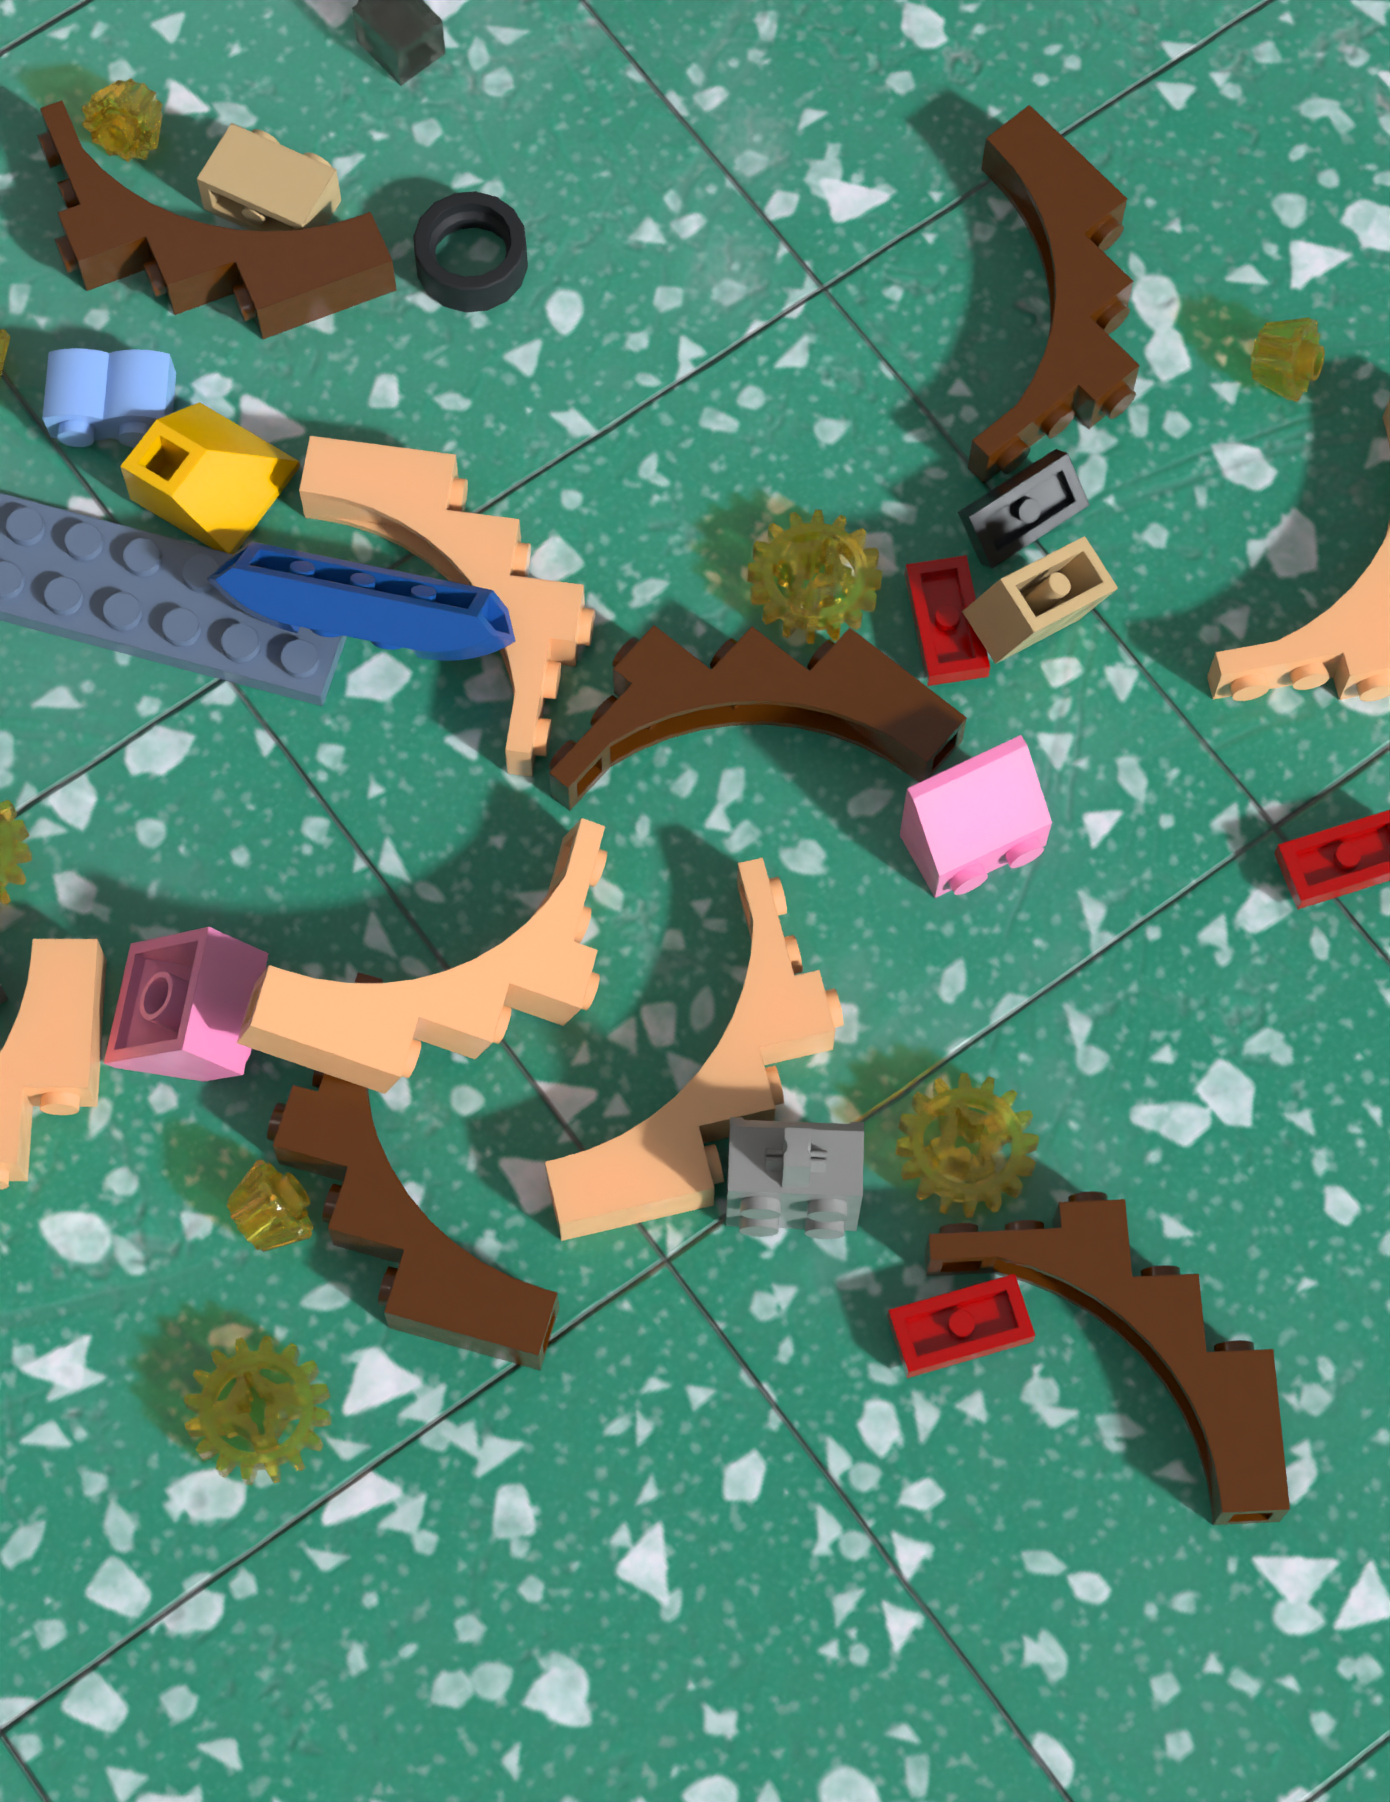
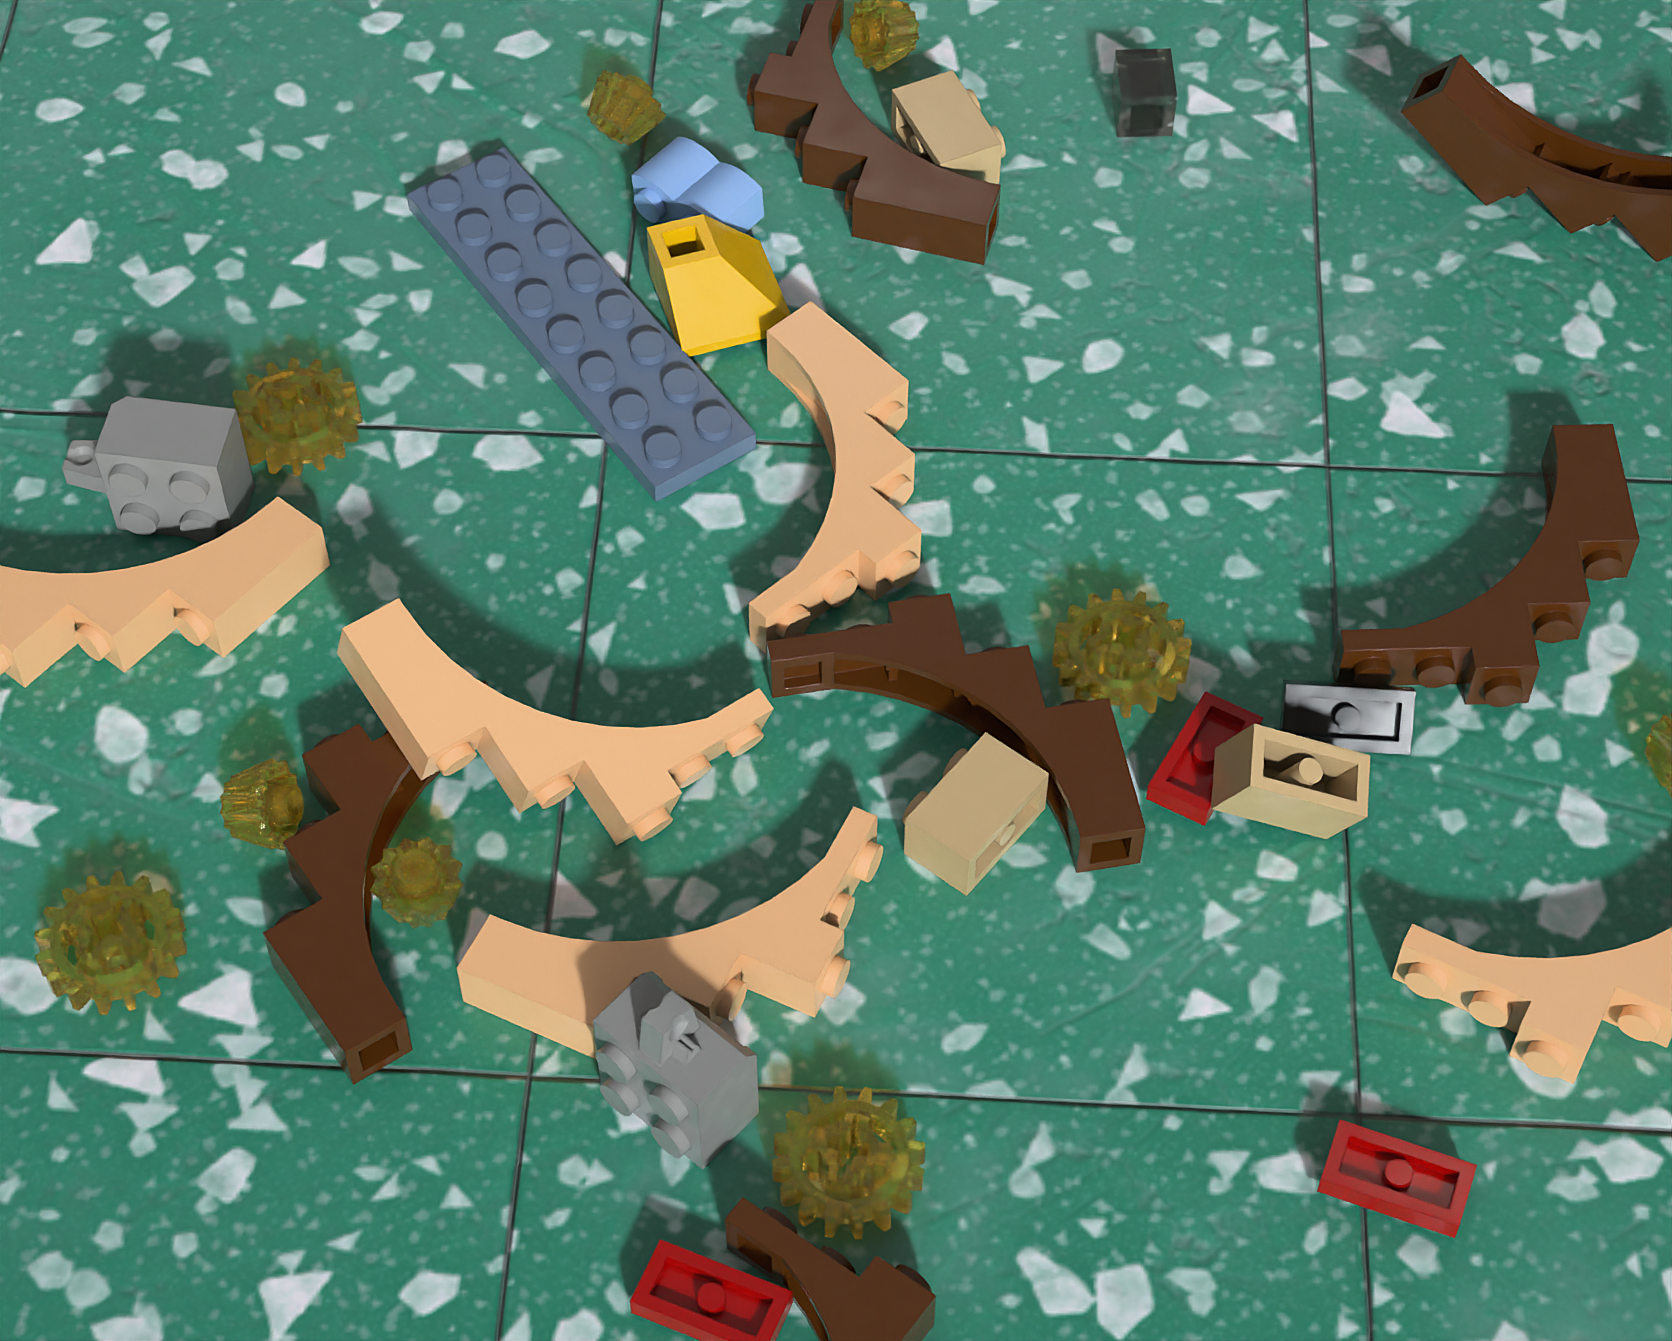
camera: 40 degrees right, 15 degrees down
bright pink slope [104,927,269,1082] -> none
blue brick [207,541,516,661] -> none
black tyre [413,191,528,312] -> none
bright pink slope [900,735,1052,898] -> none
none -> clear yellow piece [370,836,463,929]
none -> tan brick [902,732,1049,896]

